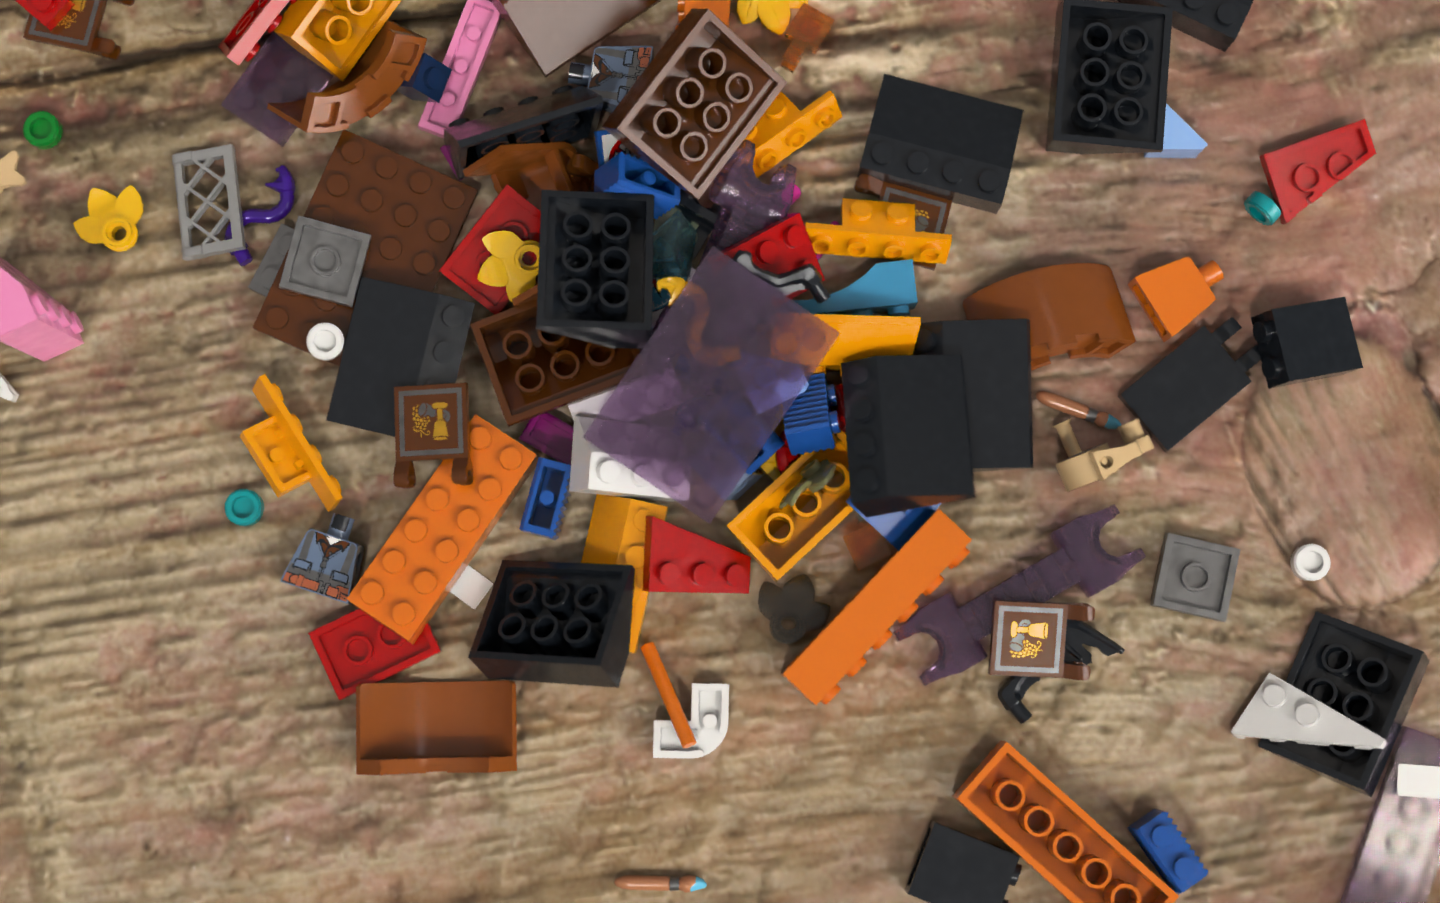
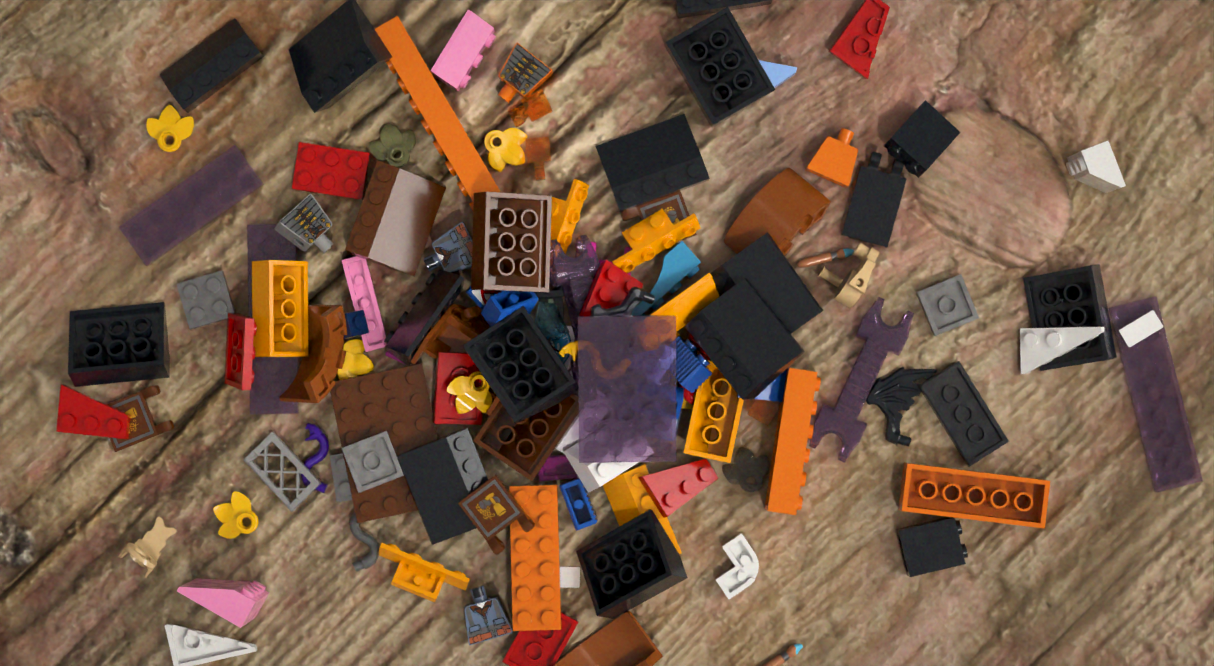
camera: 30 degrees left, 5 degrees up
green tile [23,111,63,149] -> none
teal tile [225,489,264,526] -> none
white tile [306,323,345,361] -> none
orange bar [641,642,697,749] -> none
olive plate [779,459,836,509] -> none
reddish brown flag [988,600,1095,680] -> none
blue brick [1128,809,1208,894] -> none
teal tile [1244,191,1281,226] -> none
white tile [1290,544,1331,581] -> none
none -> yellow plate [337,339,374,380]
none -> dark grey animal [349,512,379,572]
none -> black tile [918,361,1009,467]

